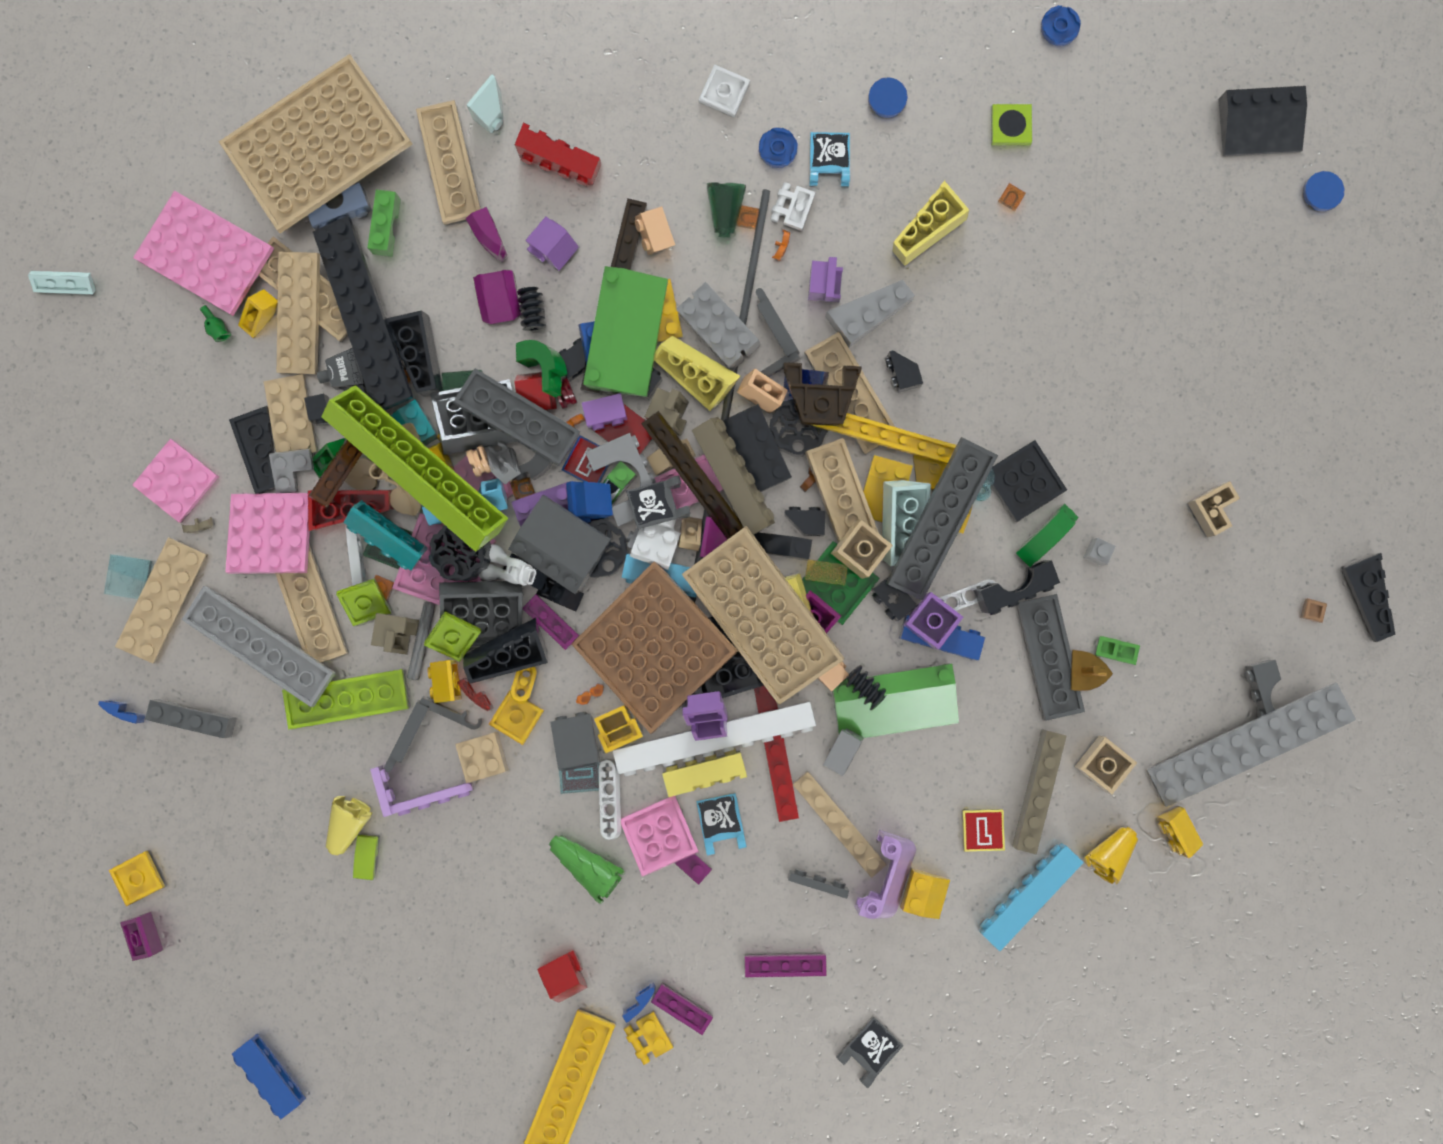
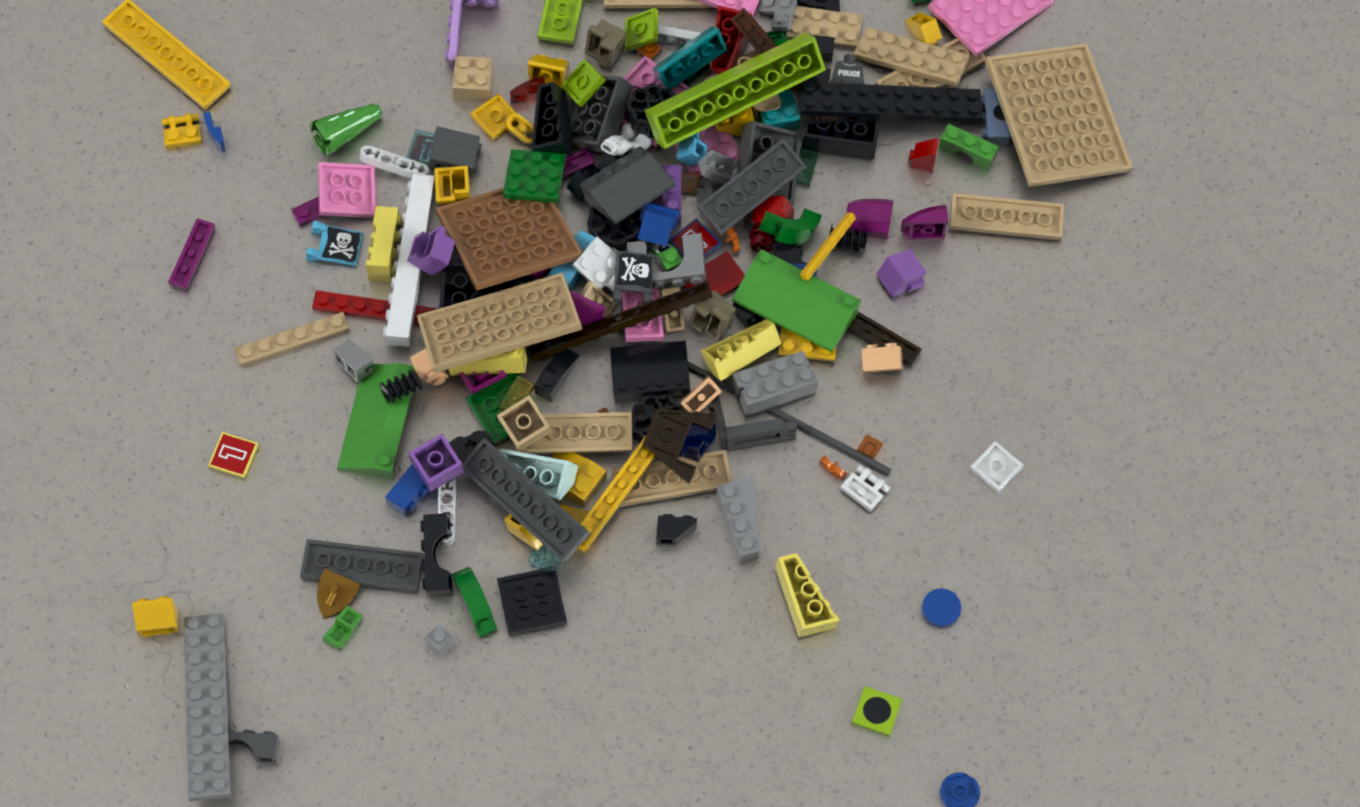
camera: 110 degrees right, 20 degrees down
dark grey hinge [384,696,482,772] -> none
light grey axle [407,601,435,680] -> none
light nougat wheel [466,445,491,477] -> none
light aqua slope [467,74,504,133] -> none
red wedge [514,122,601,186] -> none
red plate [537,950,588,1003] -> none
orange piece [576,683,604,705] -> none
medium lavender brick [582,393,628,431] -> none
magenta plate [651,983,713,1035] -> none
dark tan brick [692,417,775,535] -> none
clear green cone [706,182,746,238] -> none
blue tile [759,127,798,168] -> none
black slope [784,507,825,536] -> none
dark grey plate [788,868,849,899] -> none
medium lavender plate [808,257,843,302] -> none
flag [810,132,850,187] -> none
flag [836,1017,903,1088] -> none
lavender windscreen [854,829,916,919] -> none
yellow slope [900,868,950,919] -> none
medium azure brick [979,843,1084,951] -> none
clear orange tile [998,183,1026,211] -> none
dark tan brick [1012,729,1067,855] -> none
tan brick [1075,736,1137,794] -> none
yellow cone [1084,827,1138,885] -> none
tan brick [1188,481,1240,538] -> none
none -> green plate [503,149,566,203]
none -> yellow axle [800,212,856,281]
none -> red slope [909,138,939,172]

